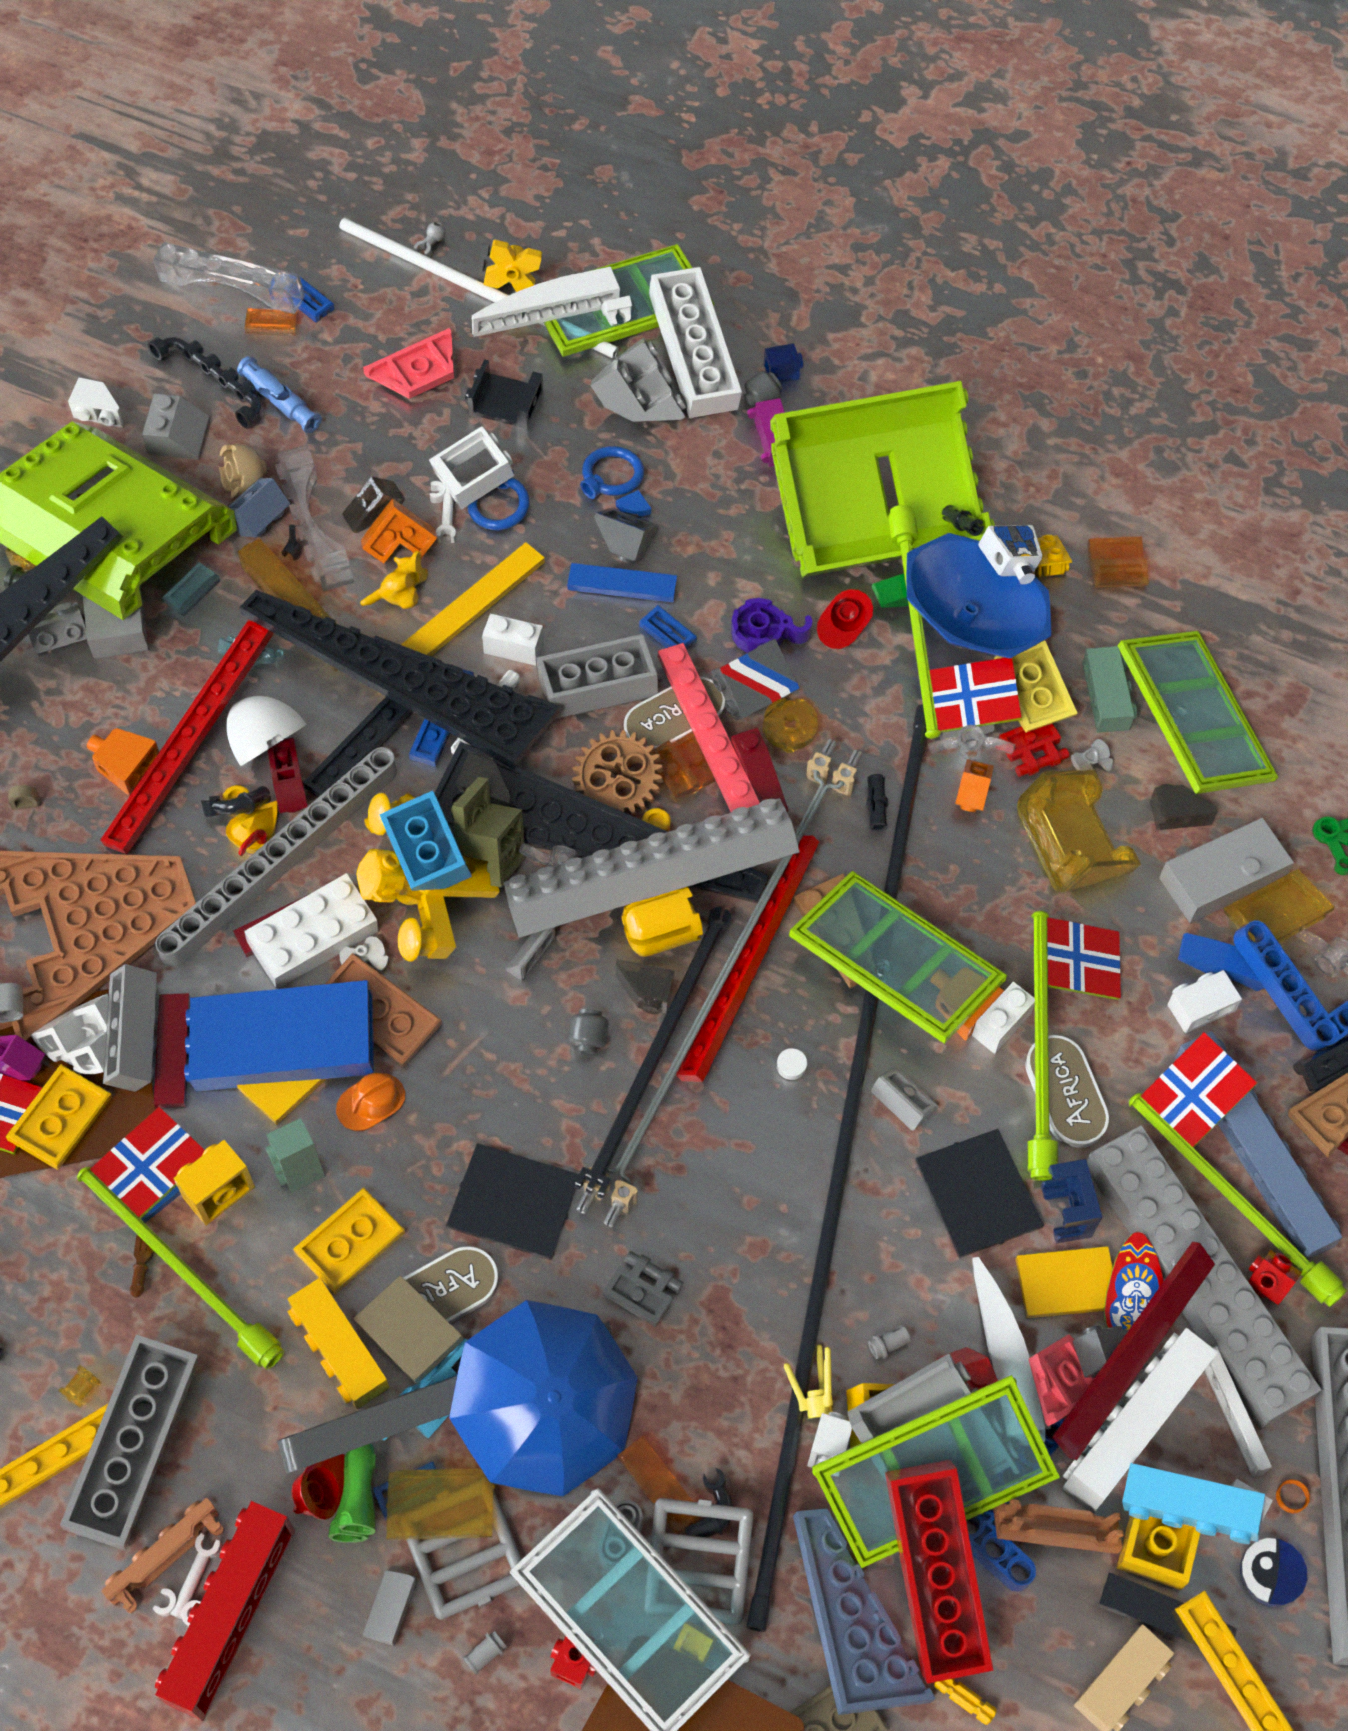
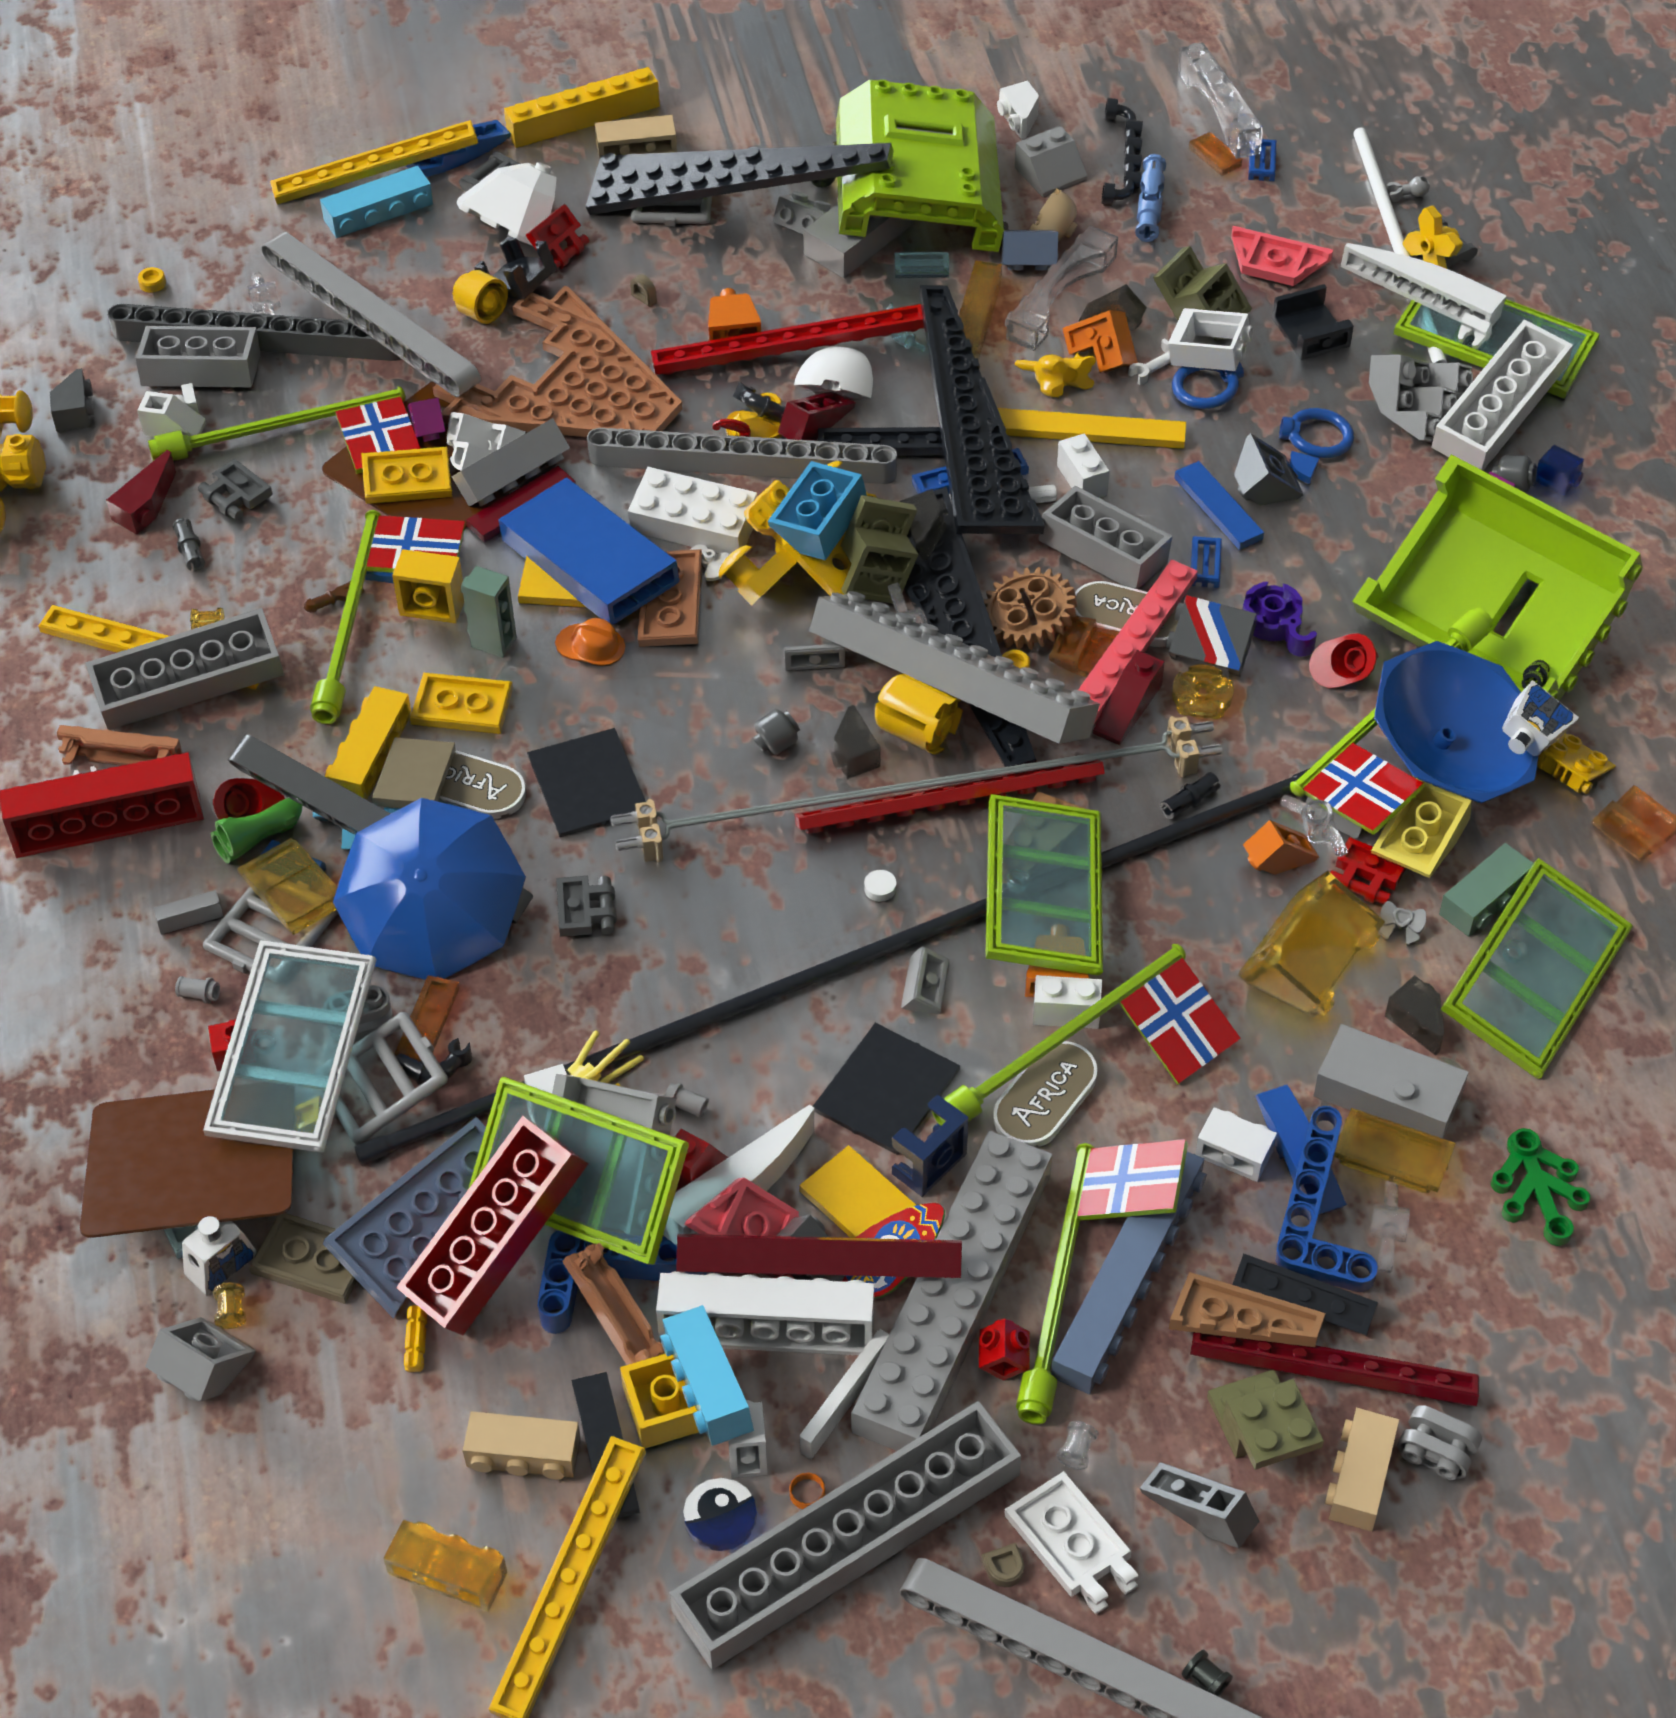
camera: 55 degrees right, 10 degrees down
black hand [281,524,302,561] -> none
black hinge [574,907,731,1199] -> none
none -> olive bracket [1153,246,1252,341]

